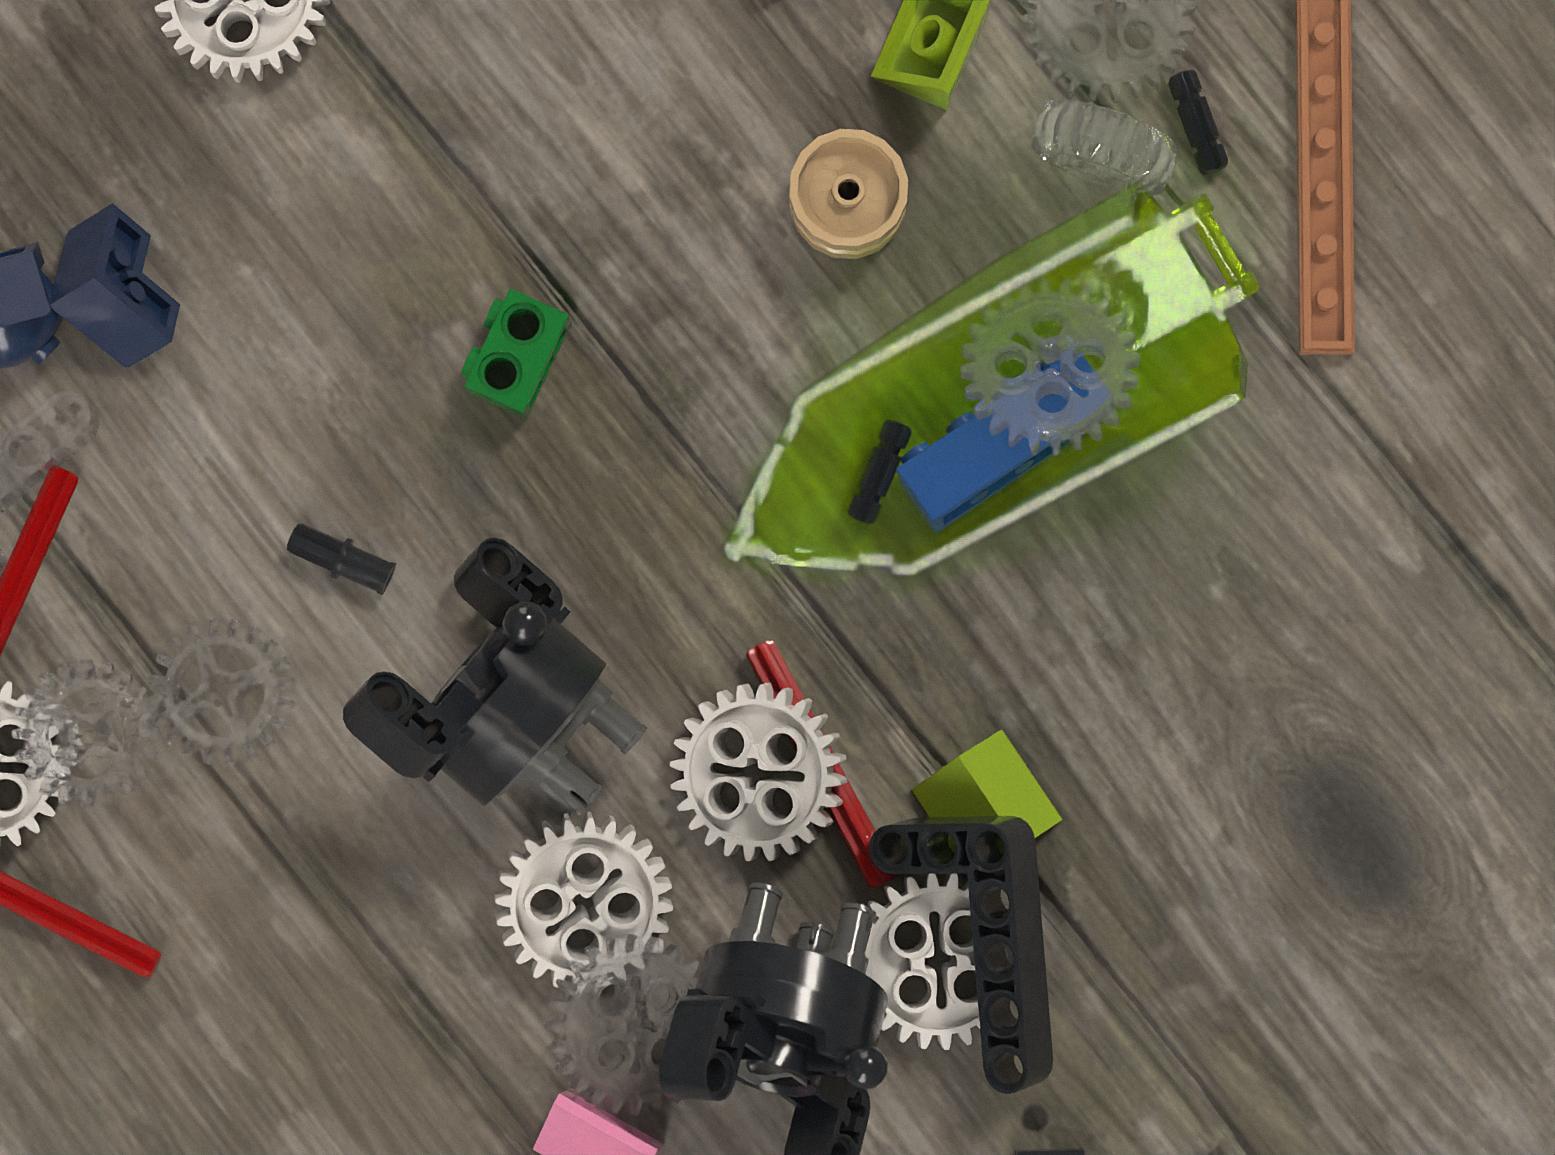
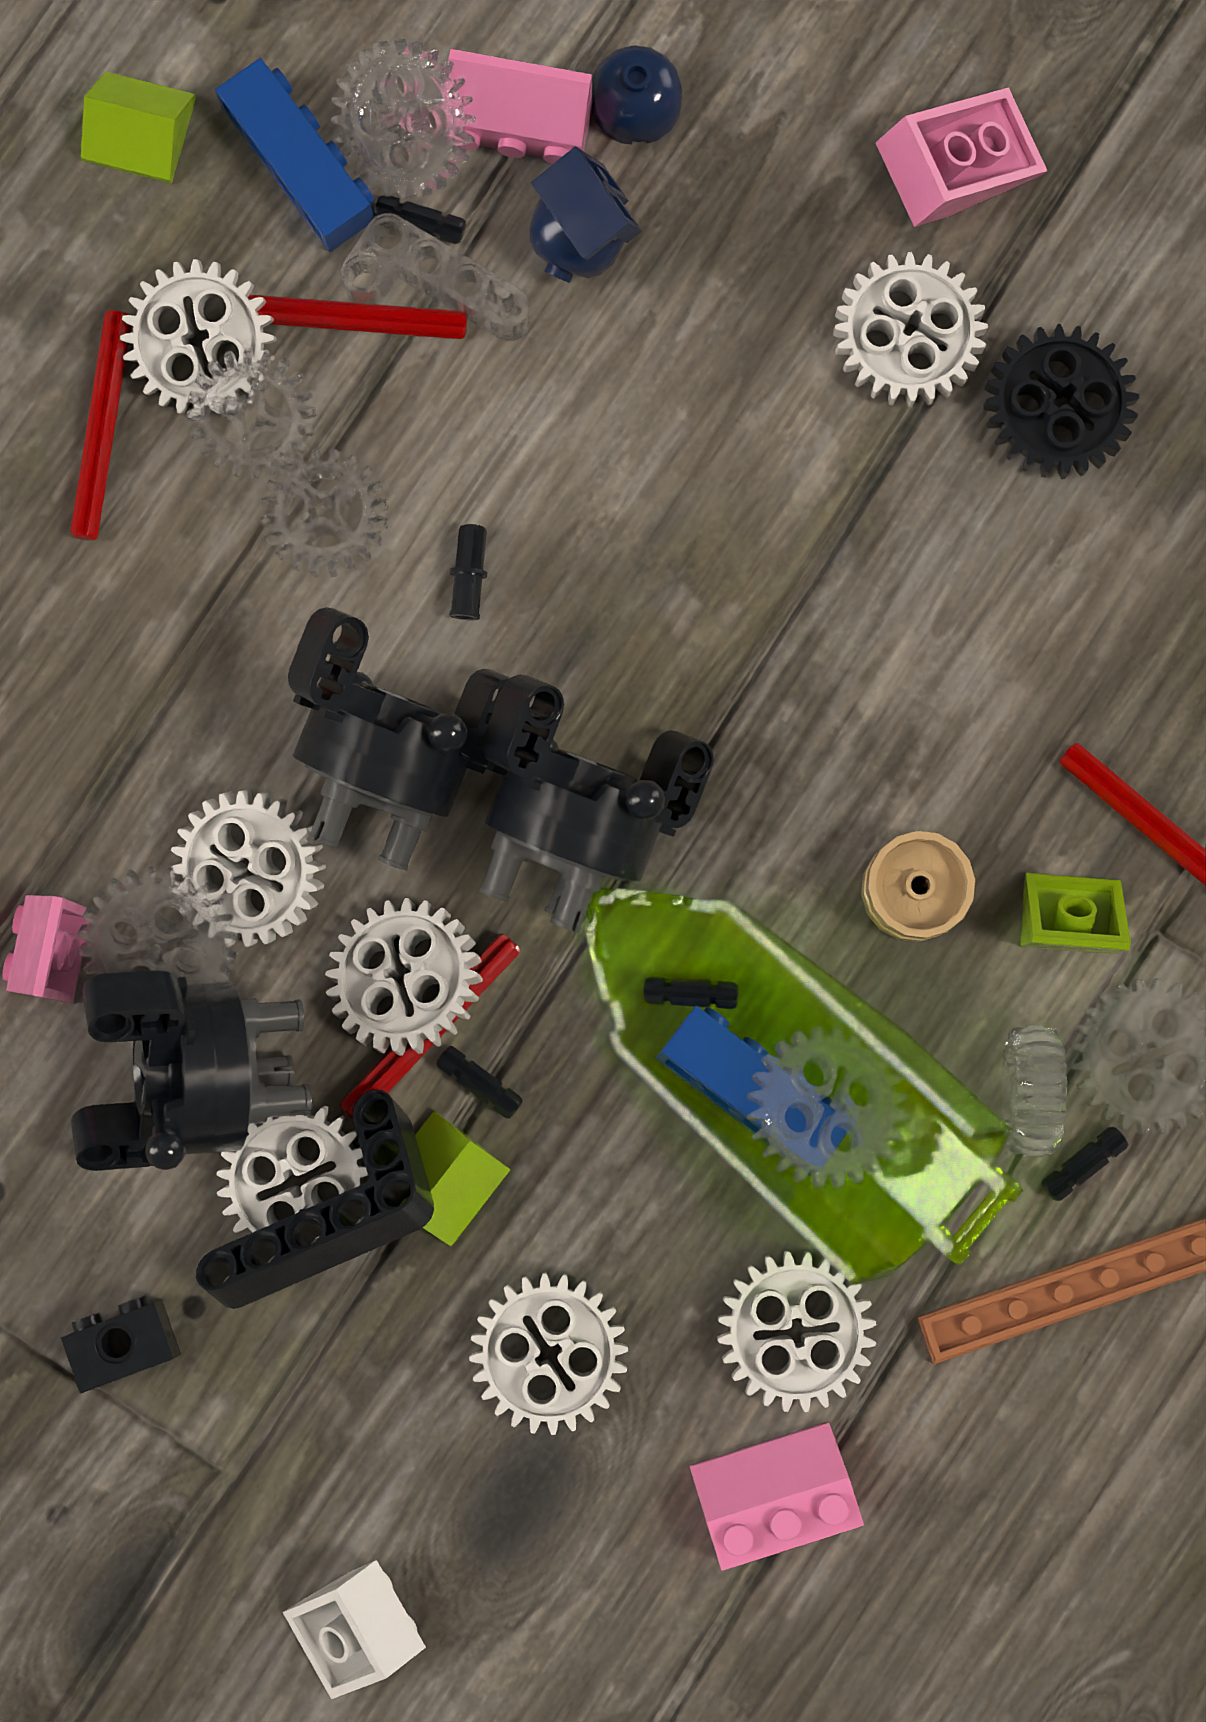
camera: 65 degrees right, 0 degrees up
dark blue panel [50,203,180,367] -> none
green brick [461,288,572,420] -> none
none -> white slope [283,1560,426,1699]
none -> black axle [436,1046,523,1119]
none -> white gear [469,1272,628,1435]
none -> black piece [479,674,714,933]
none -> bright pink slope [690,1422,864,1571]
none -> white gear [717,1251,876,1412]

